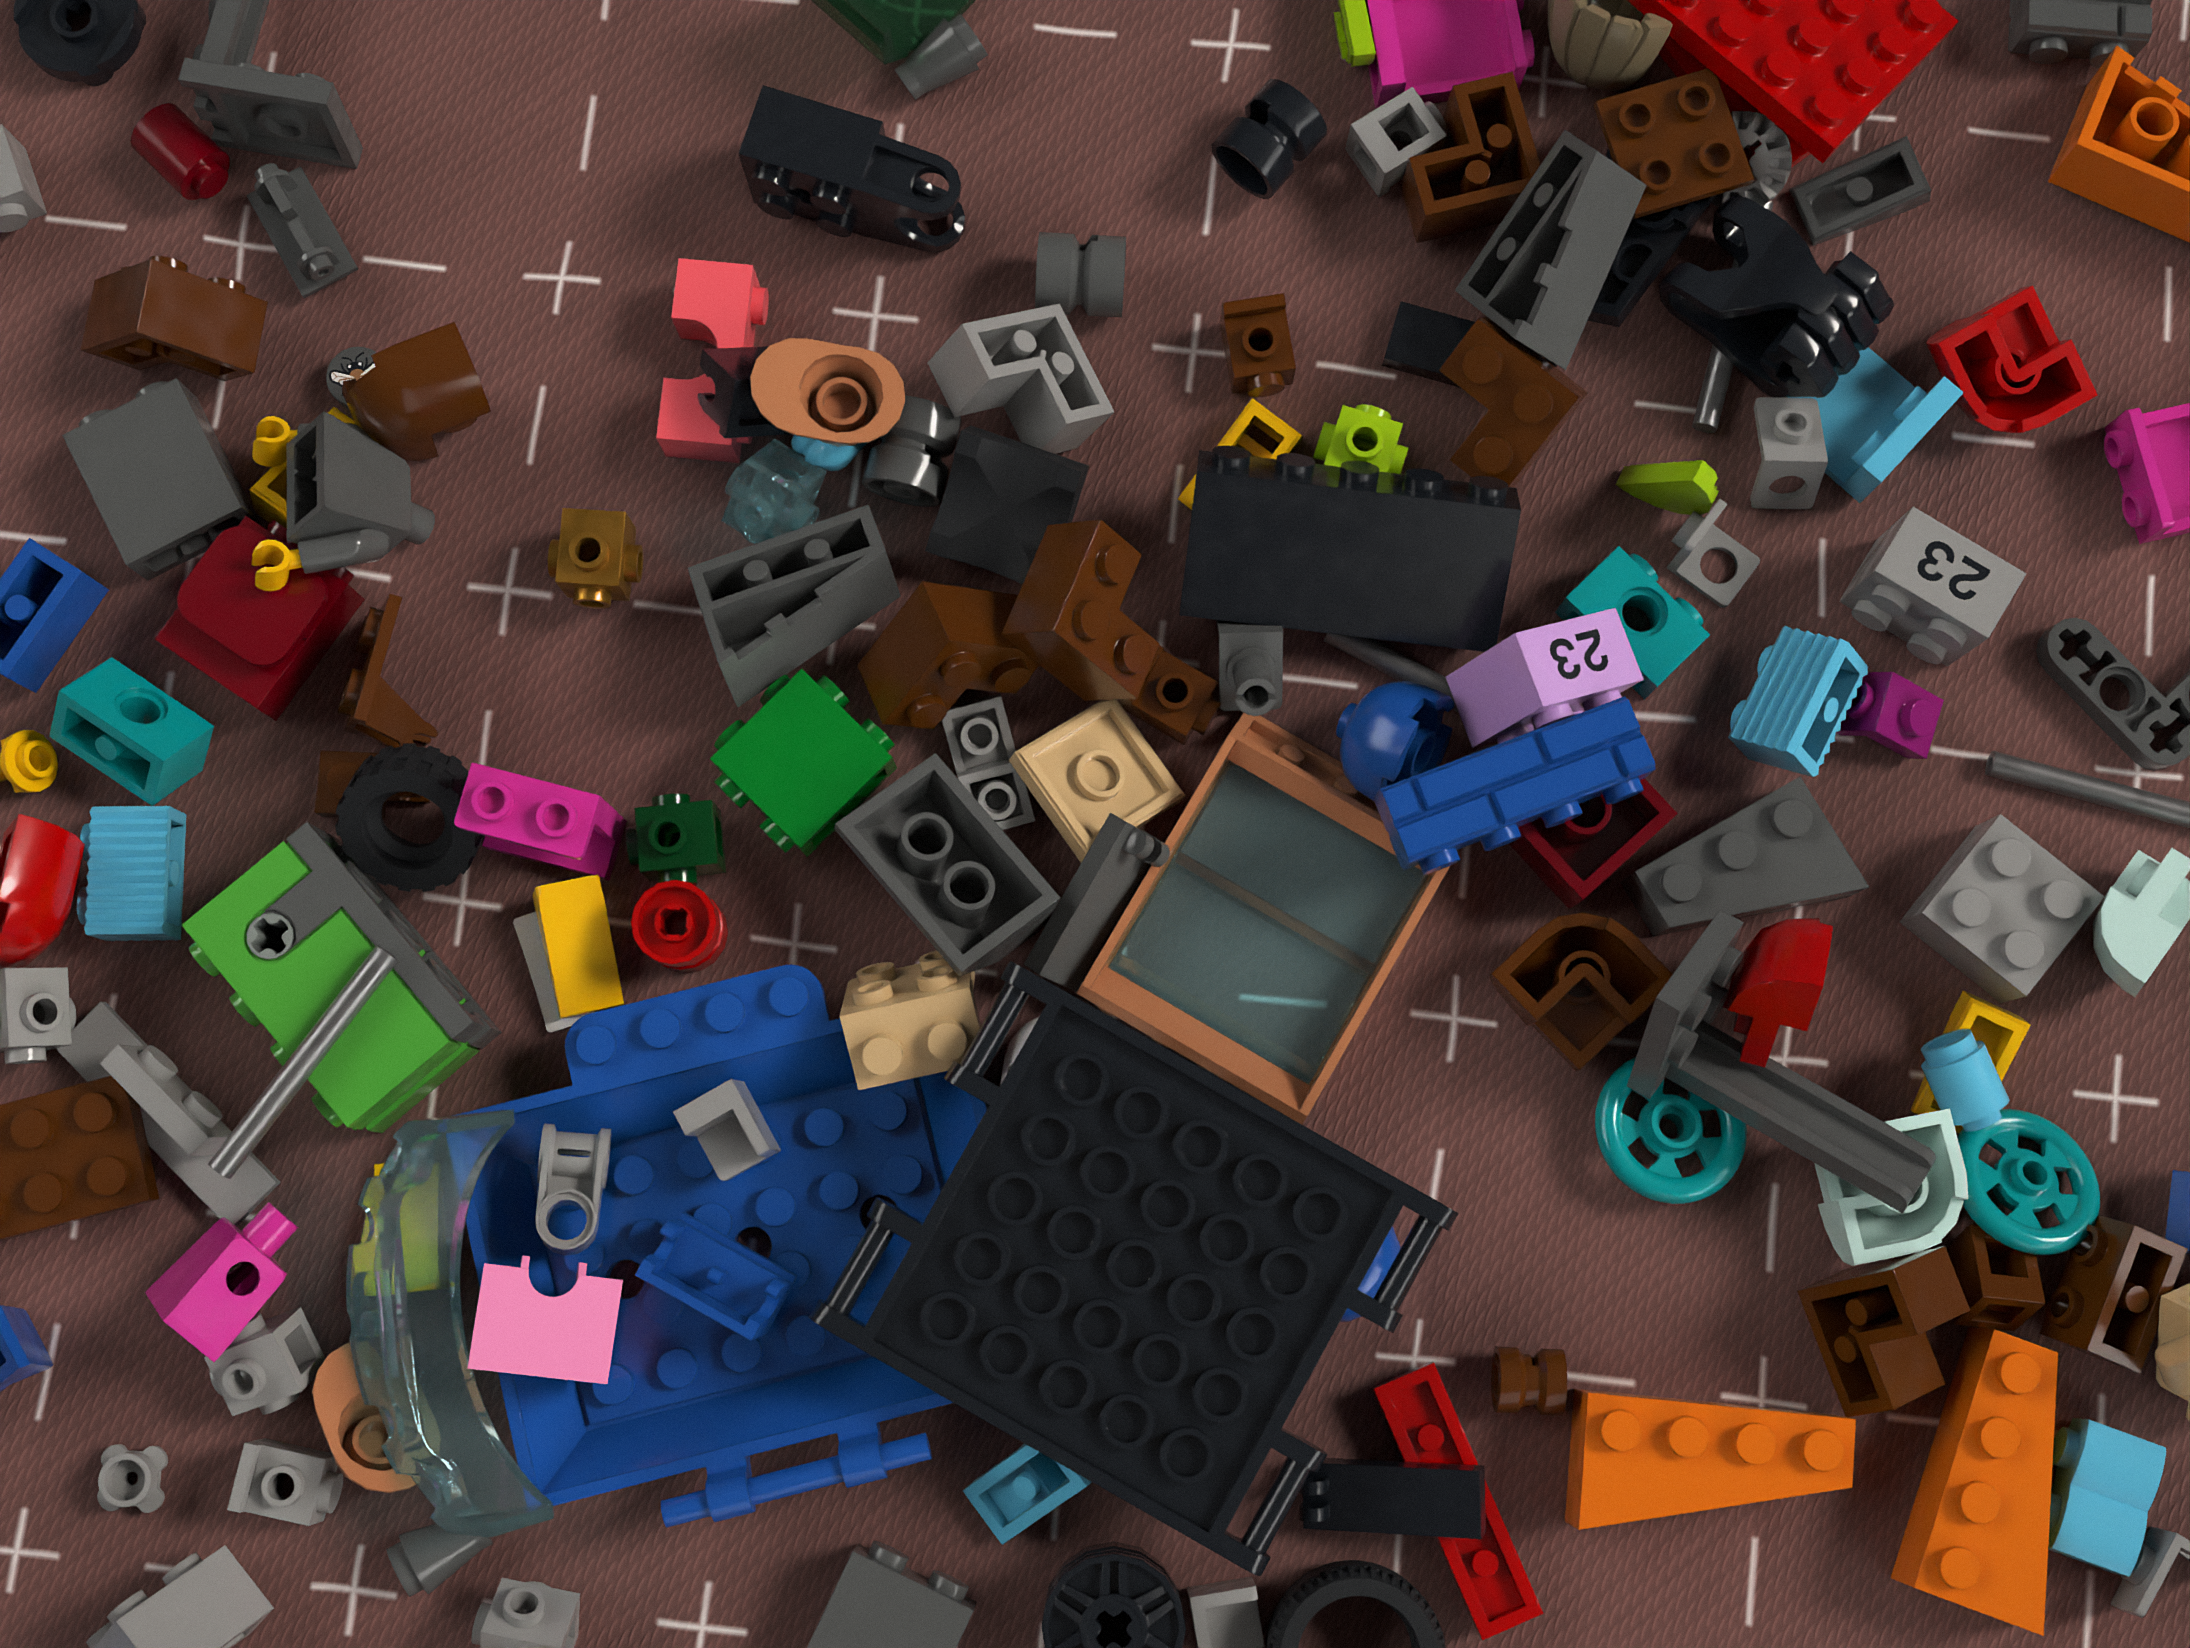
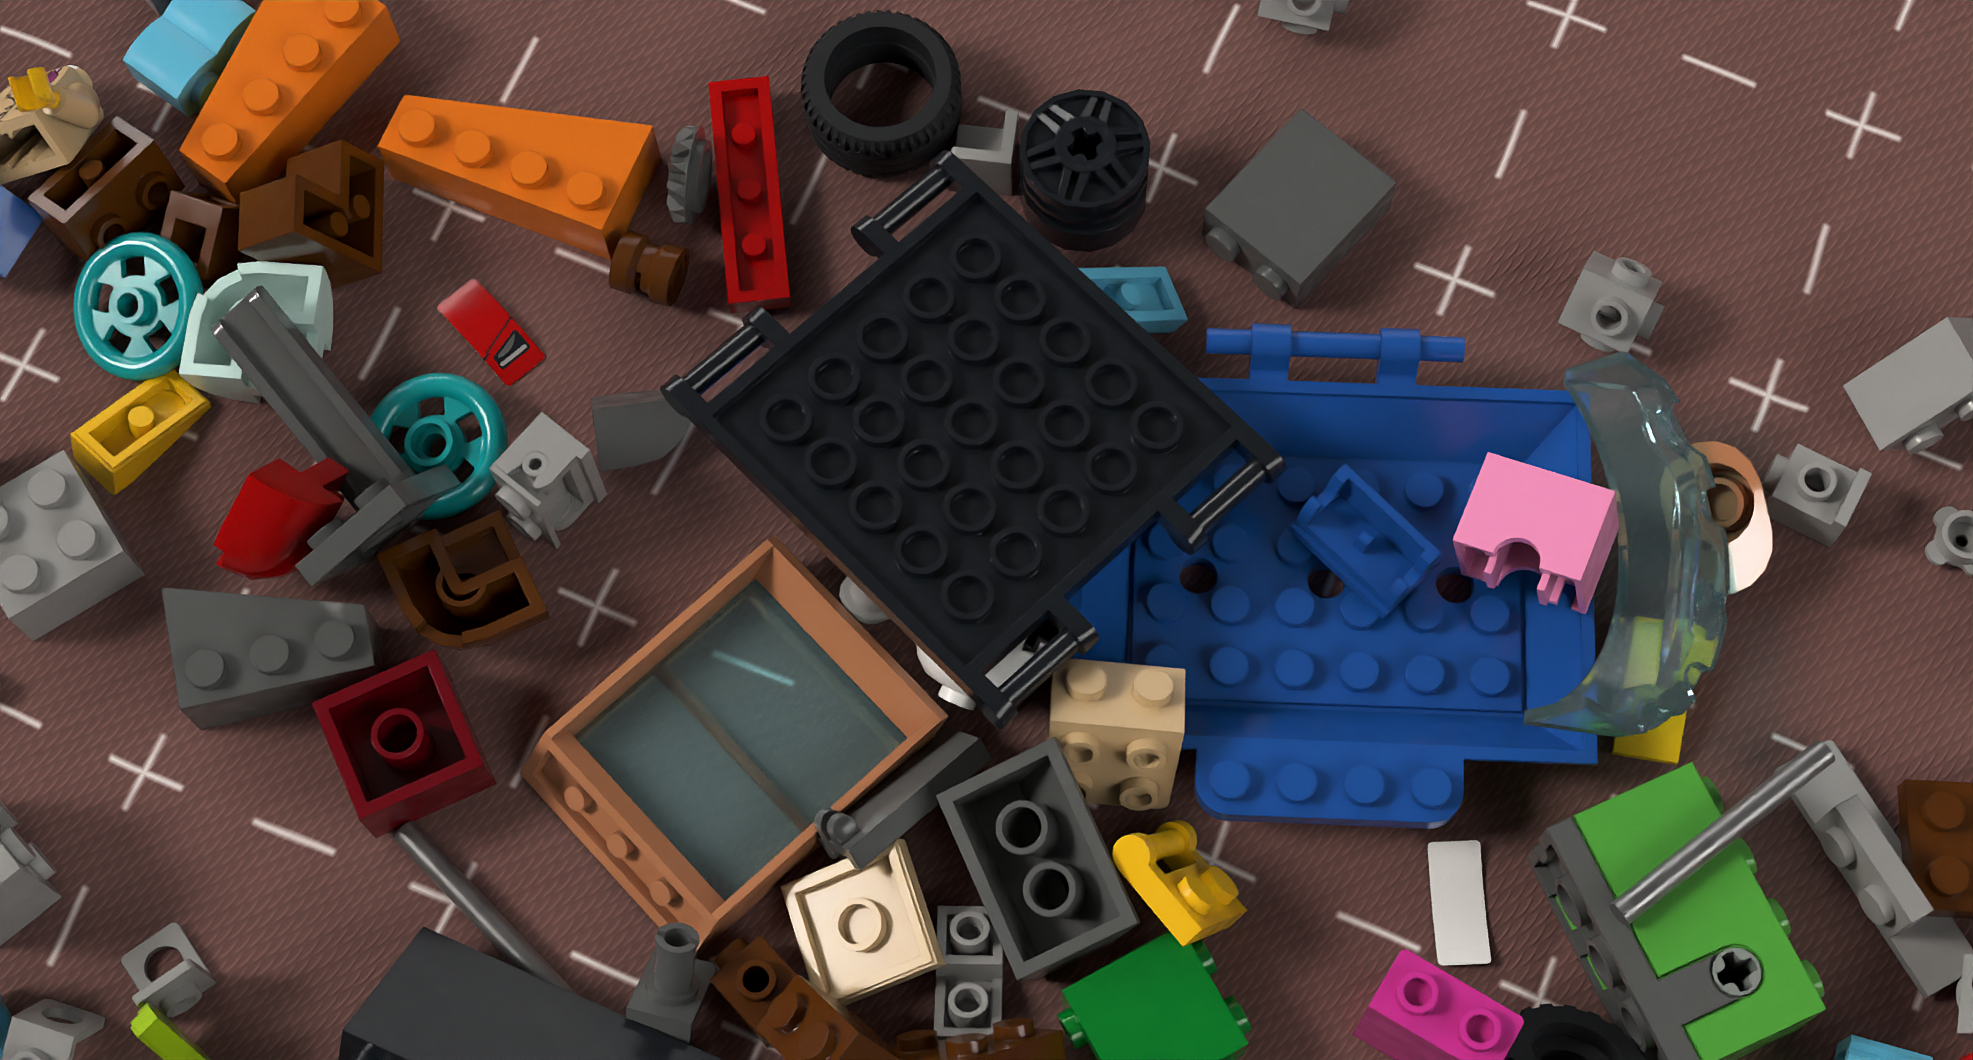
camera: 160 degrees left, 10 degrees down
dark pink torso [145,1202,298,1362] -> none
light grey brick [204,1307,325,1417] -> none
dark grey cone [386,1508,493,1597] -> none
yellow slope [532,875,624,1019] -> none
light grey piece [535,1123,612,1256] -> none
dark green brick [626,794,726,886] -> none
red wheel [631,880,728,974] -> none
light grey panel [673,1079,781,1181] -> none
black hinge [1299,1458,1486,1539] -> none
blue cylinder [1336,681,1455,802] -> none
blue brick [1374,696,1656,875] -> none
lavender brick [1446,608,1644,748] -> none
teal brick [1555,546,1710,700] -> none
medium azure brick [1728,625,1868,777] -> none
magenta bracket [1836,672,1944,759] -> none
medium azure brick [1921,1029,2009,1132] -> none
none -> red sticker [437,279,545,386]
none -> light grey hinge [489,412,607,549]
none -> dark grey brick [590,390,691,471]
none -> dark grey gear [666,125,712,225]
none -> yellow plate [1112,820,1247,947]

